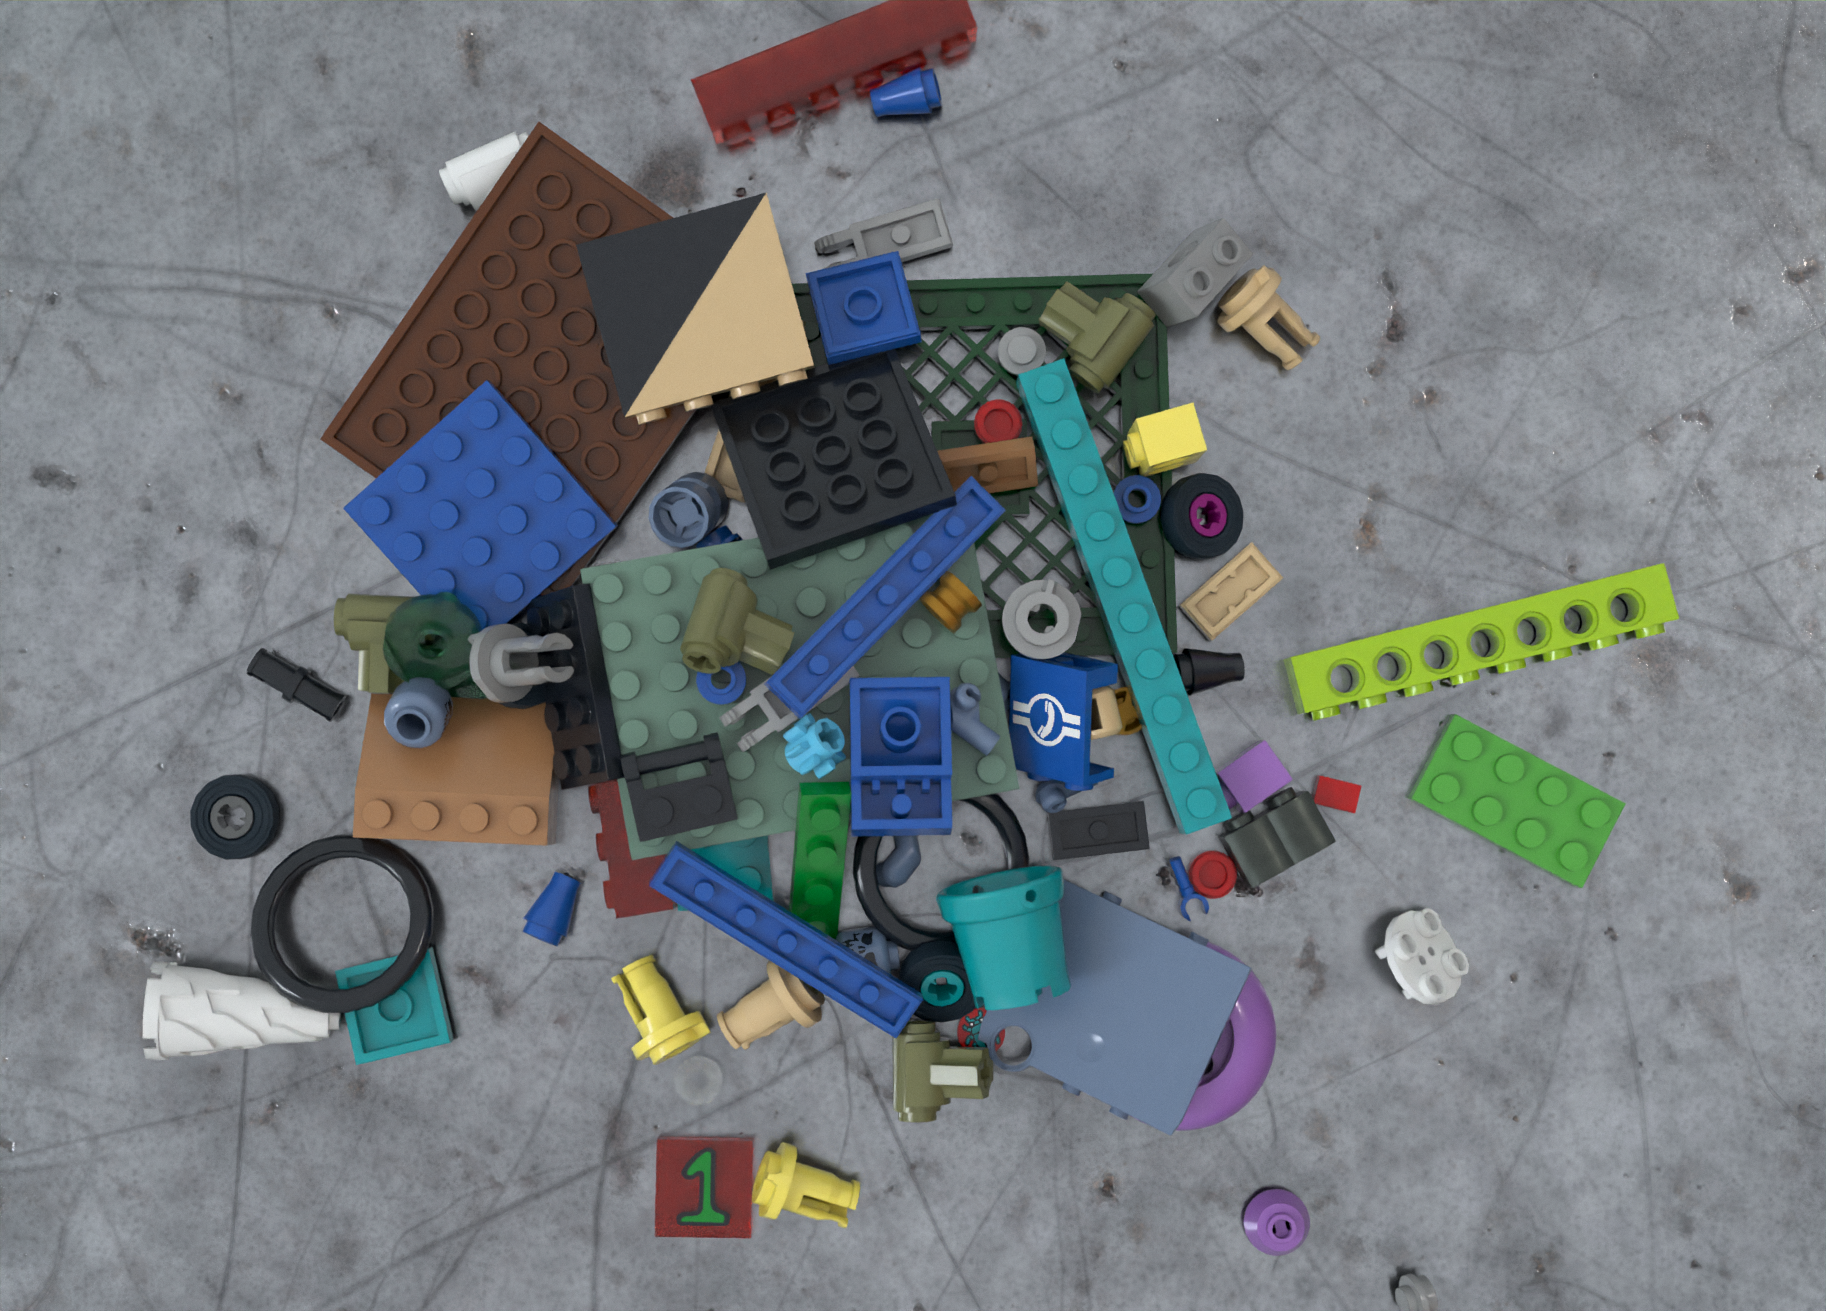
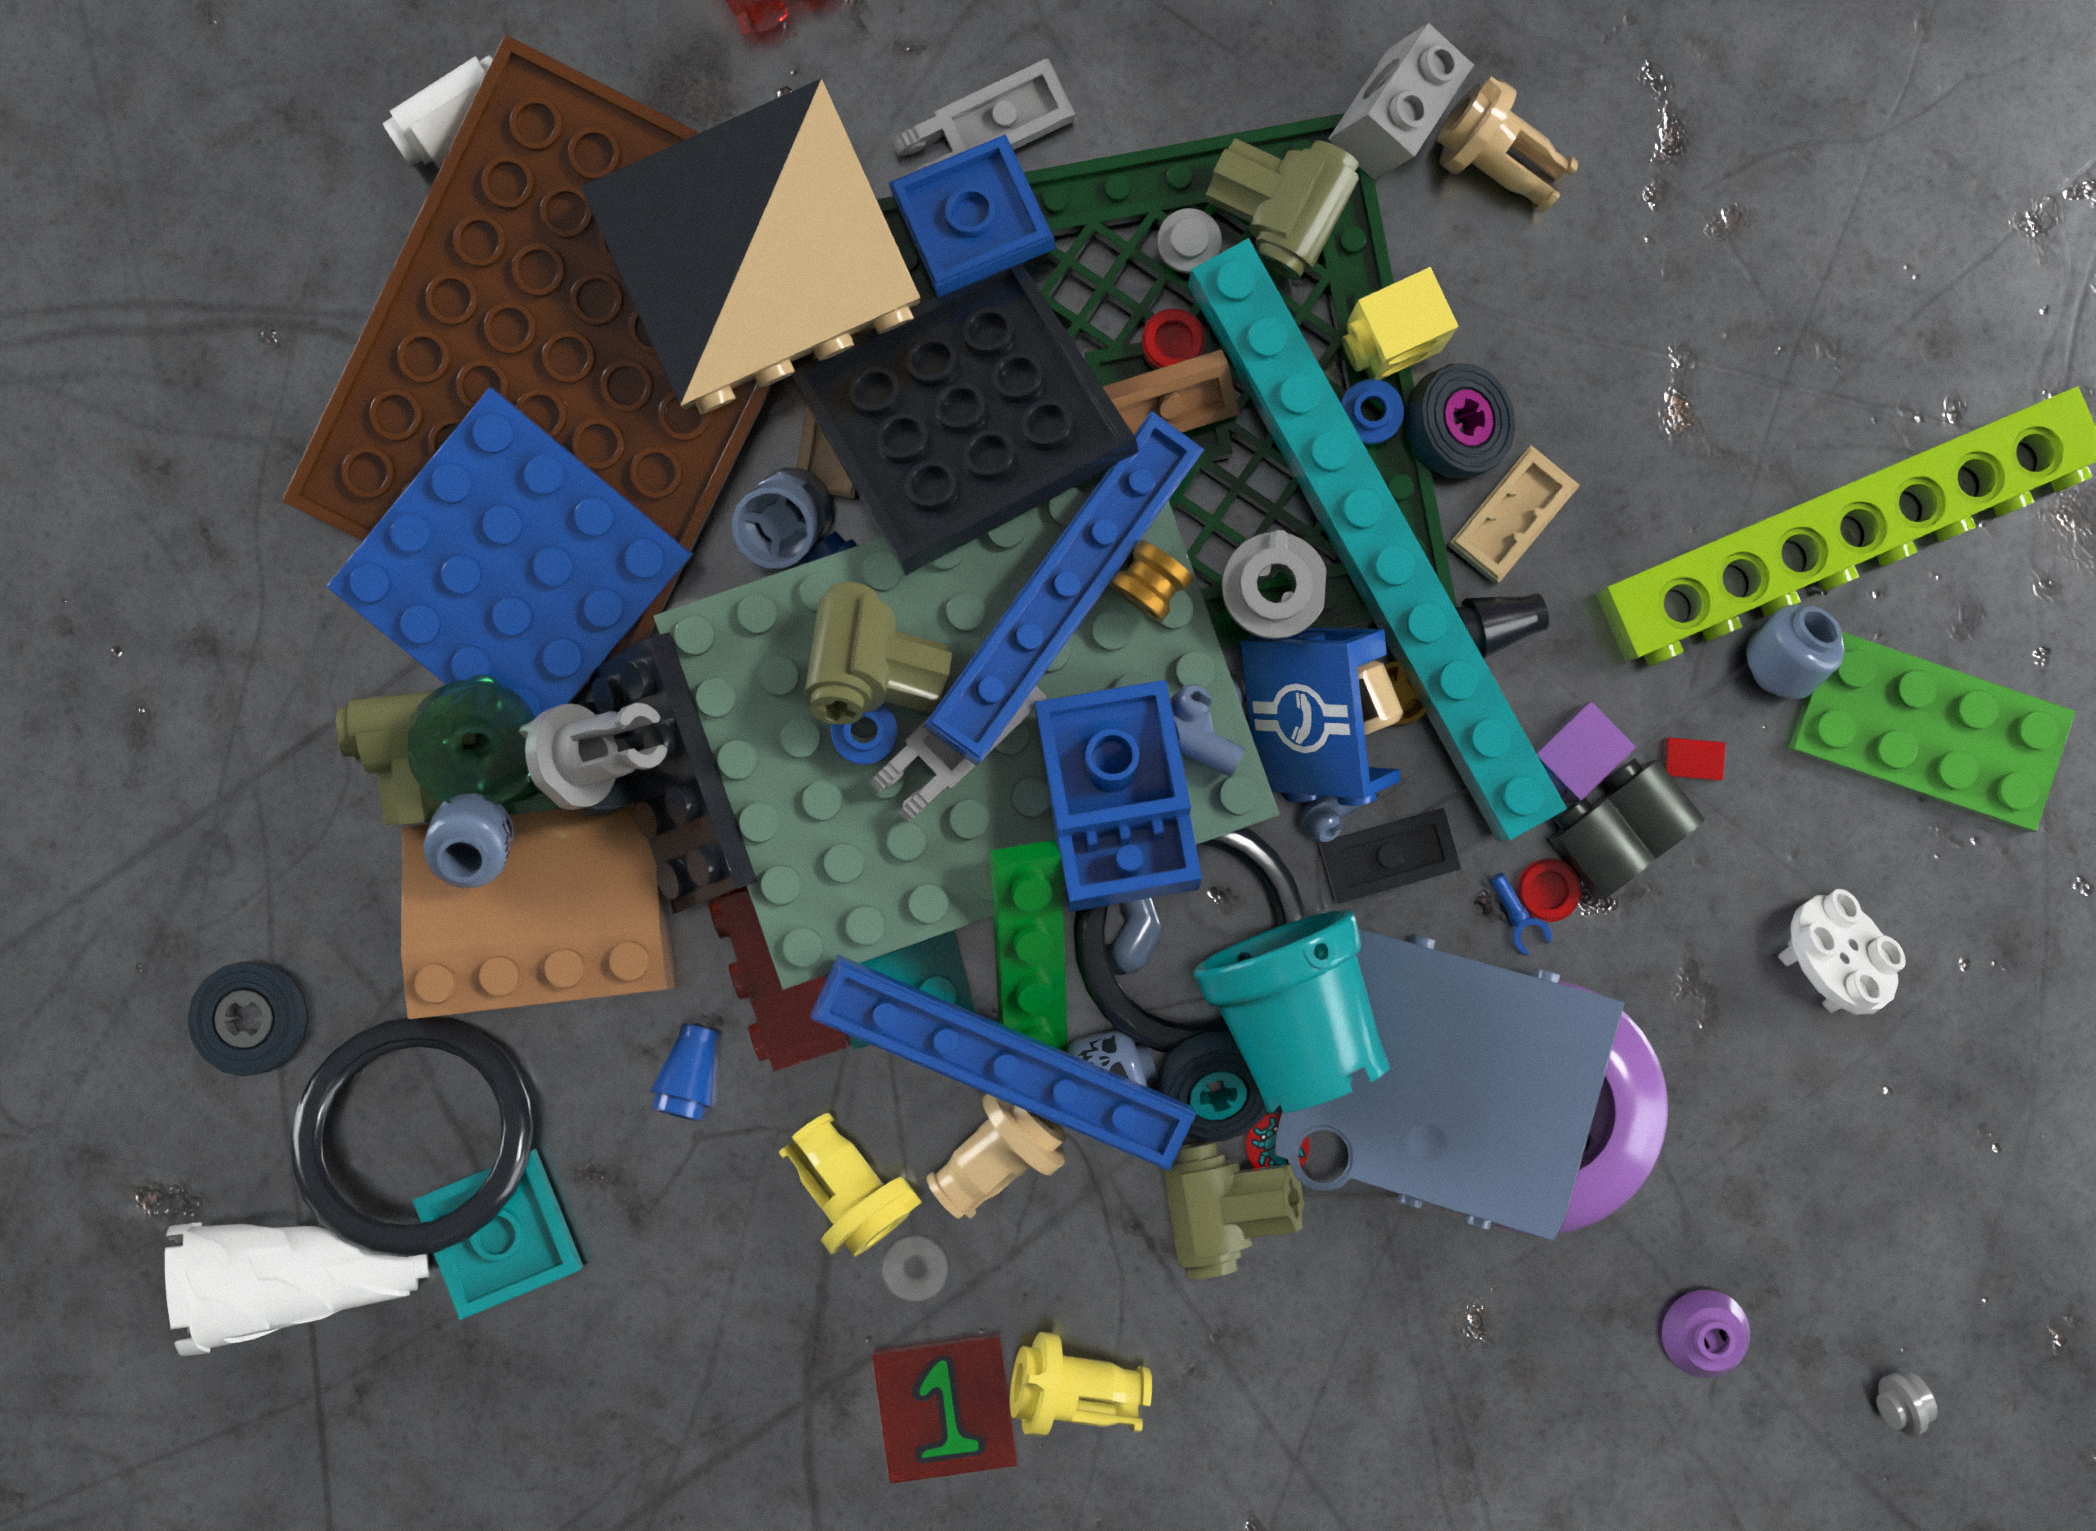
camera: 10 degrees left, 0 degrees up
black pin [246,648,346,722] -> none
black plate [620,732,738,842] -> none
medium azure gear [783,713,846,779] -> none
none -> sand blue head [1746,604,1845,699]

